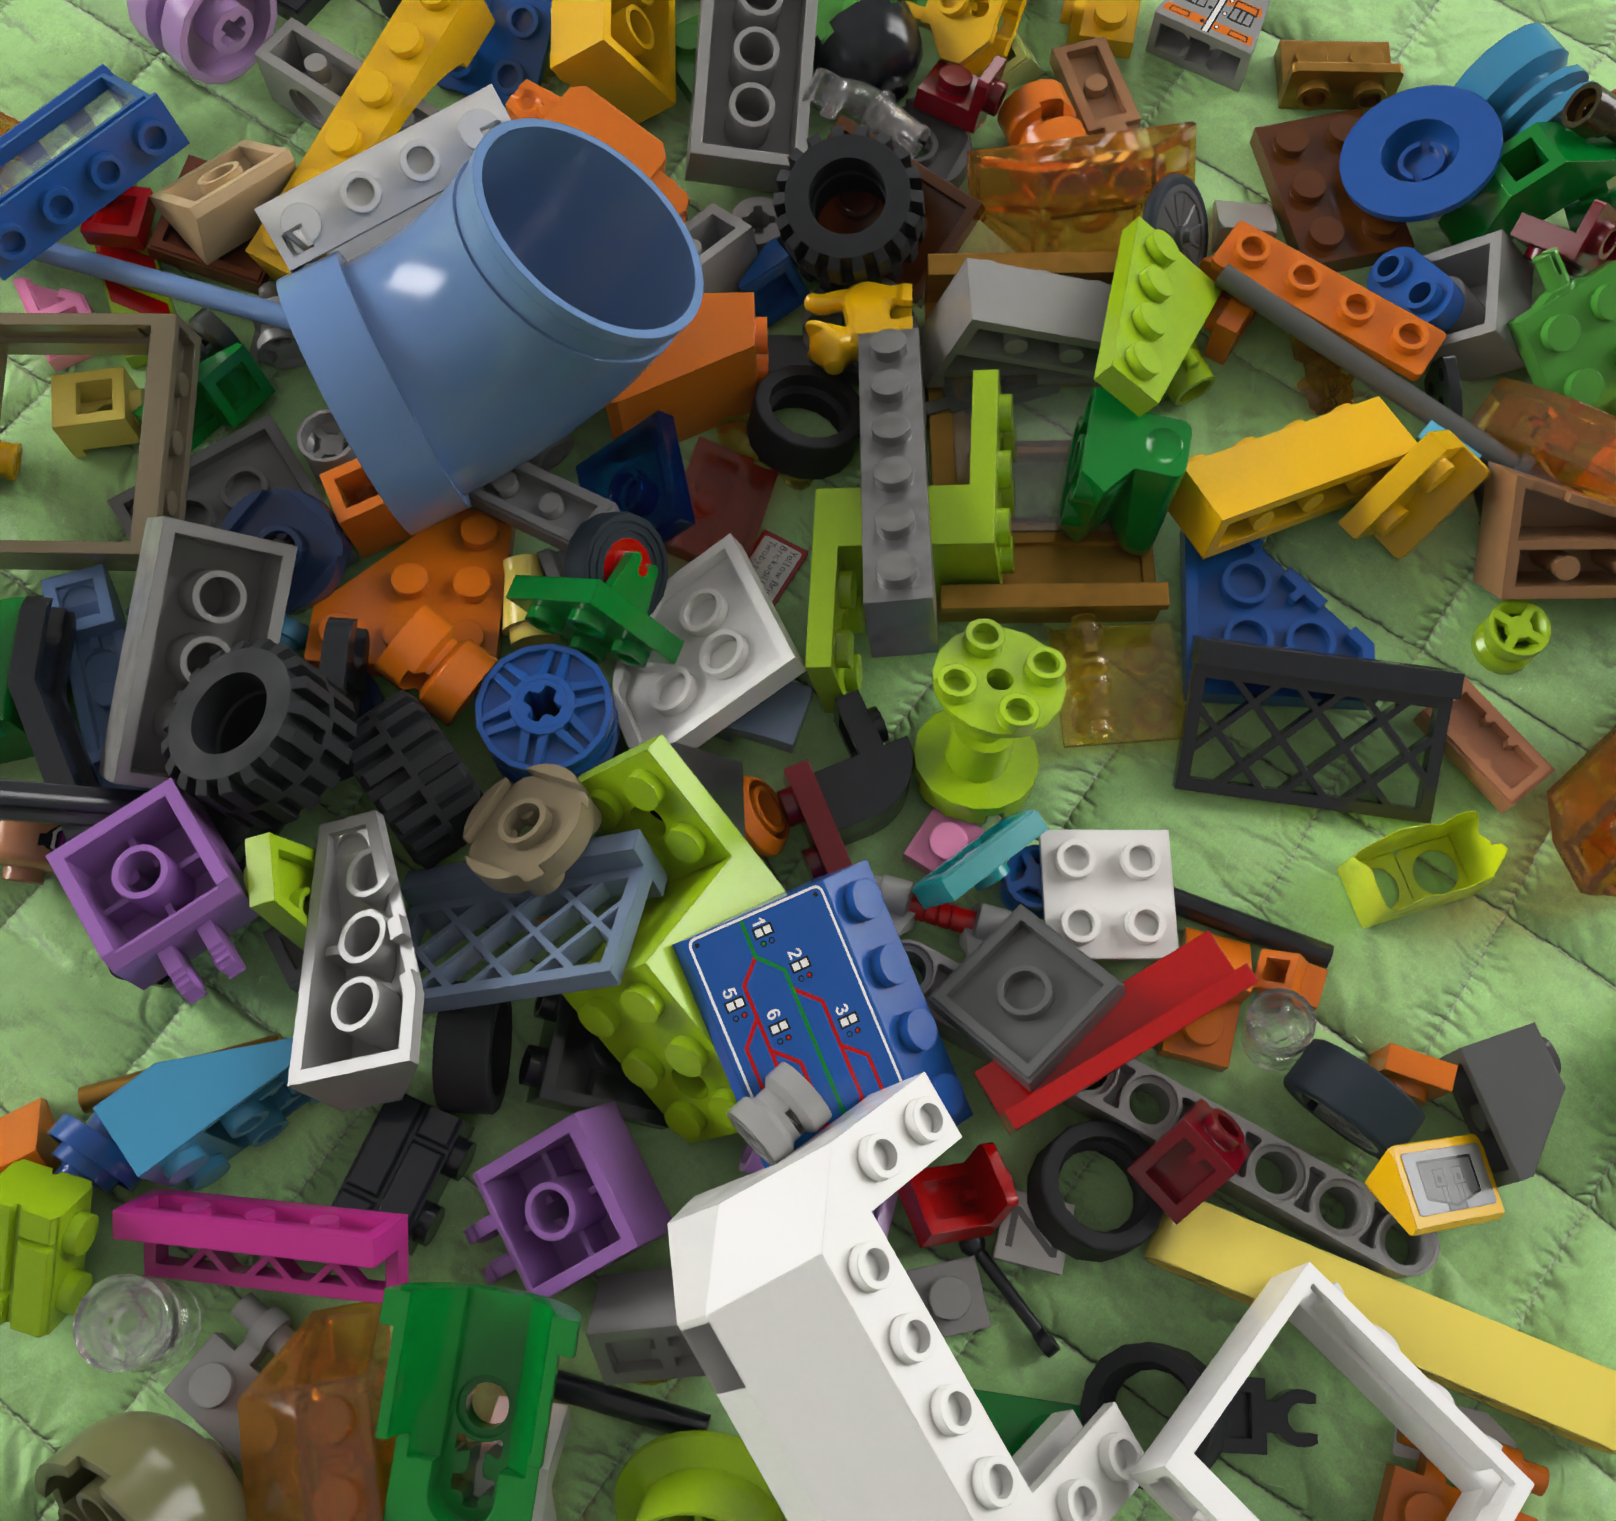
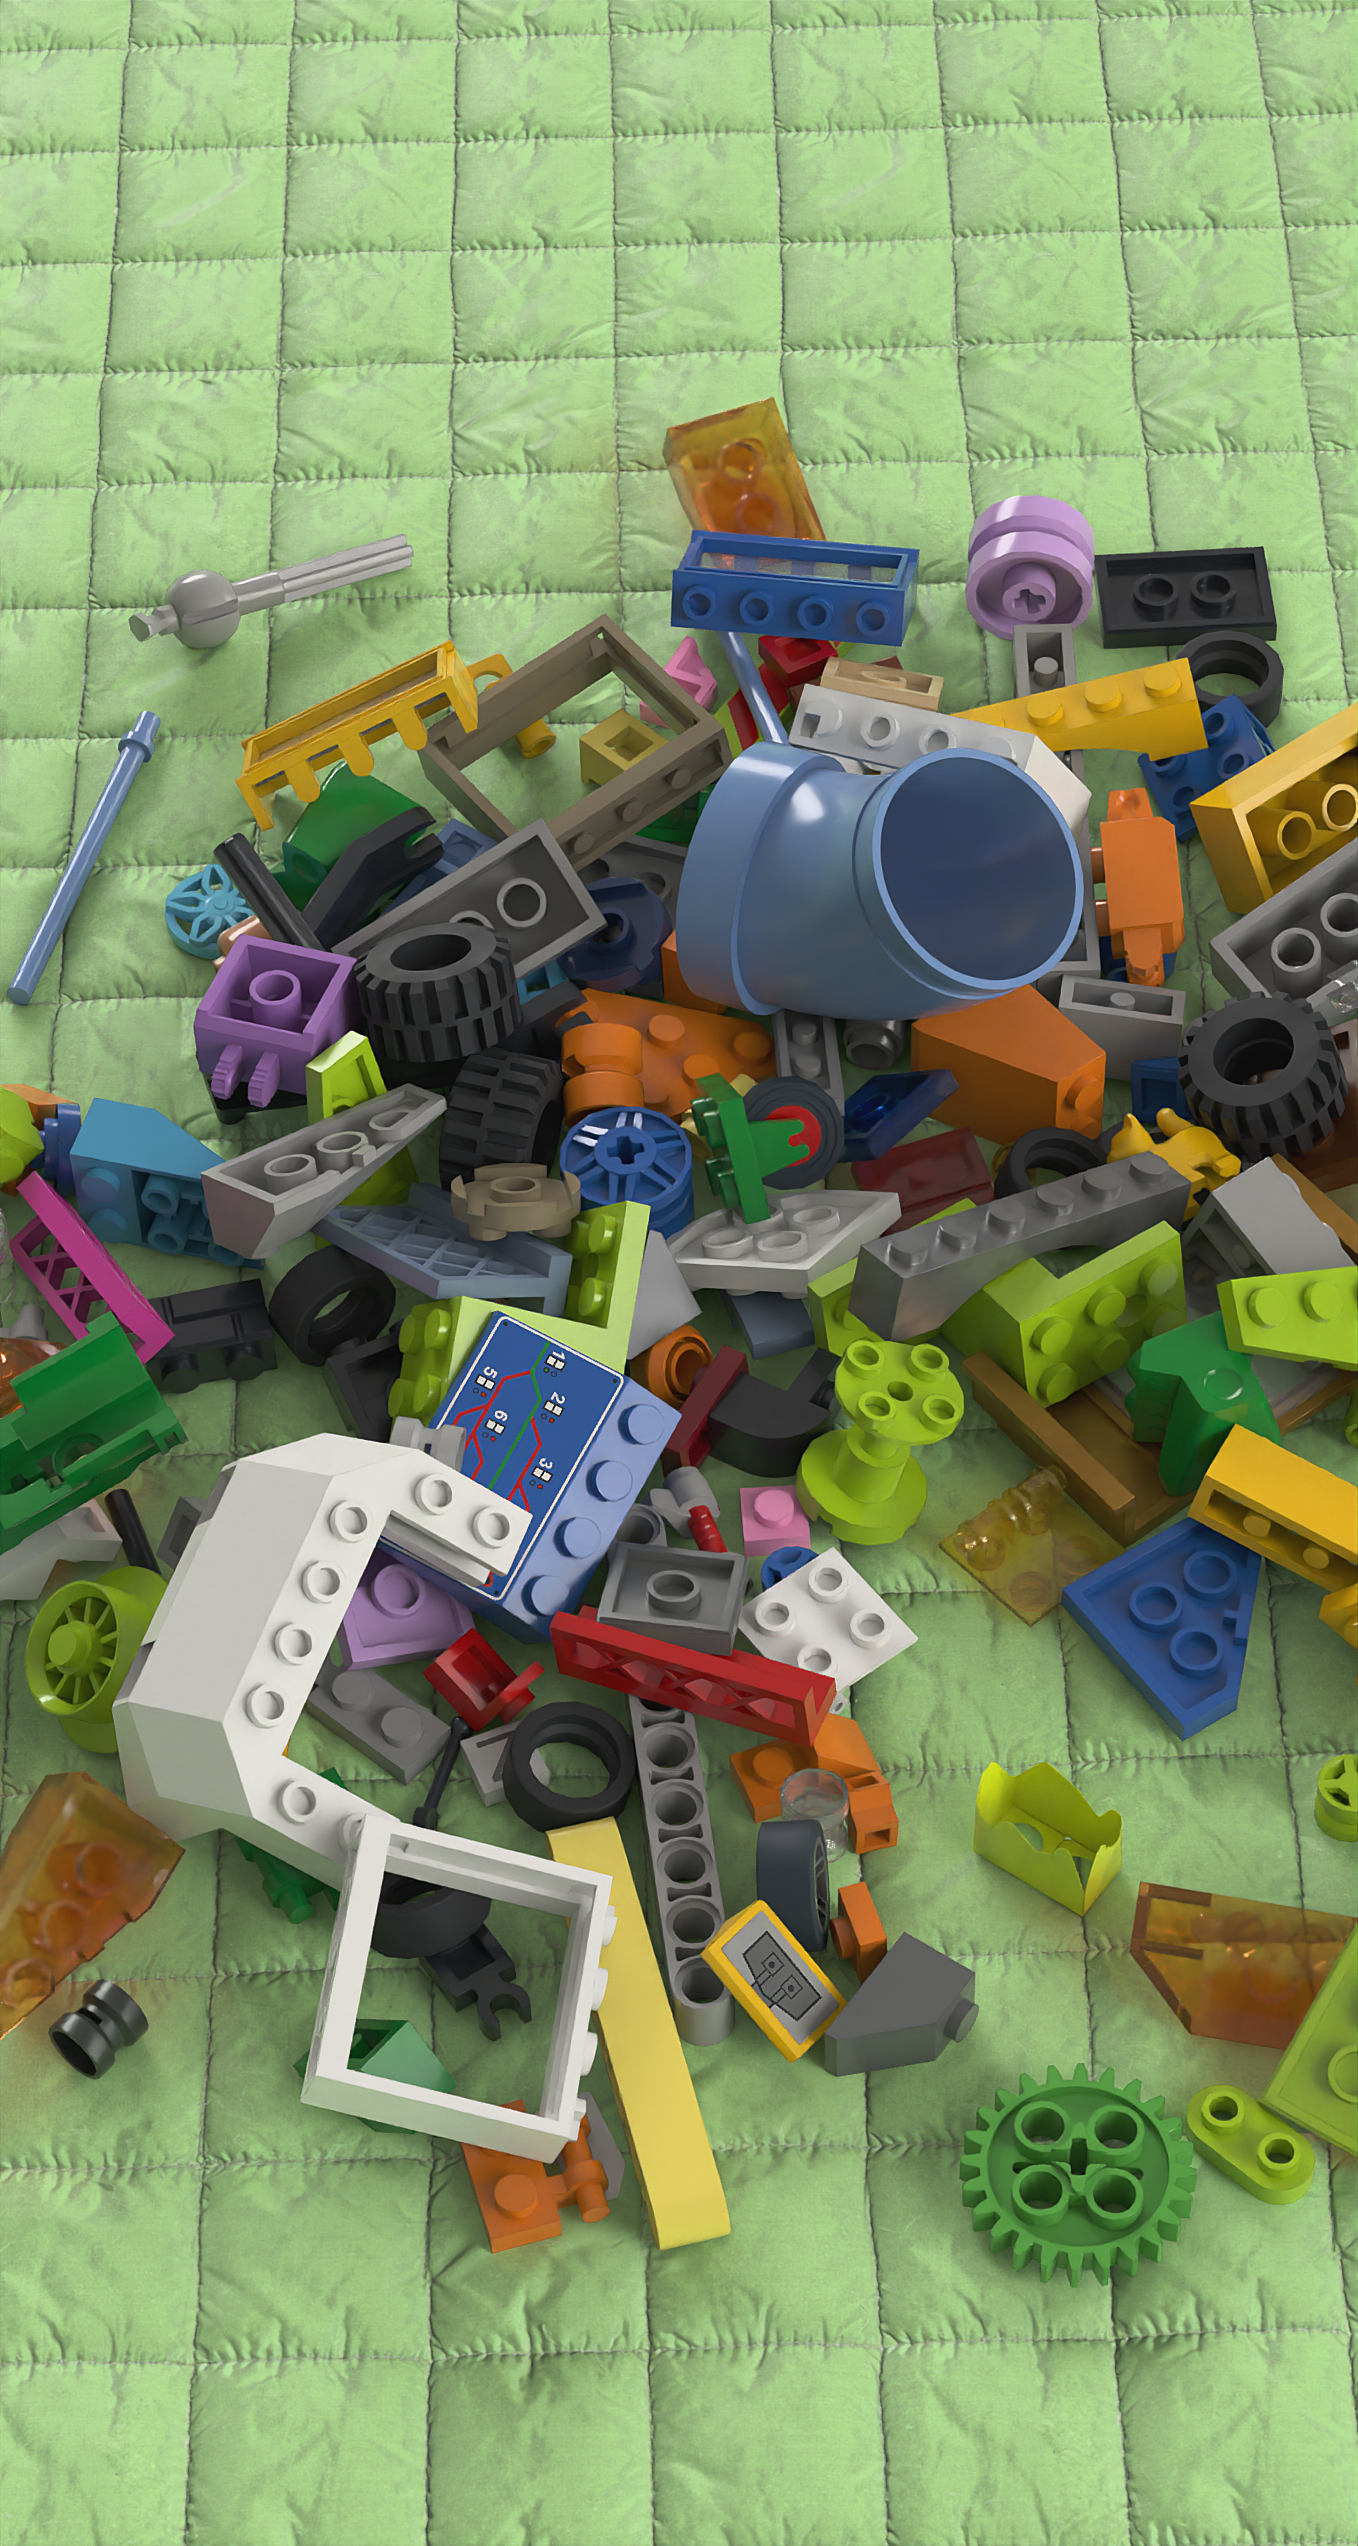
camera: 55 degrees right, 20 degrees down
medium lavender hinge [463,1101,672,1298] -> none
teal plate [912,809,1049,909] -> none
dark red bracket [1126,1099,1251,1225] -> none
black fence [1172,635,1465,824] -> none
black bar [1174,887,1334,969] -> none
nougat plate [1413,677,1555,814] -> none

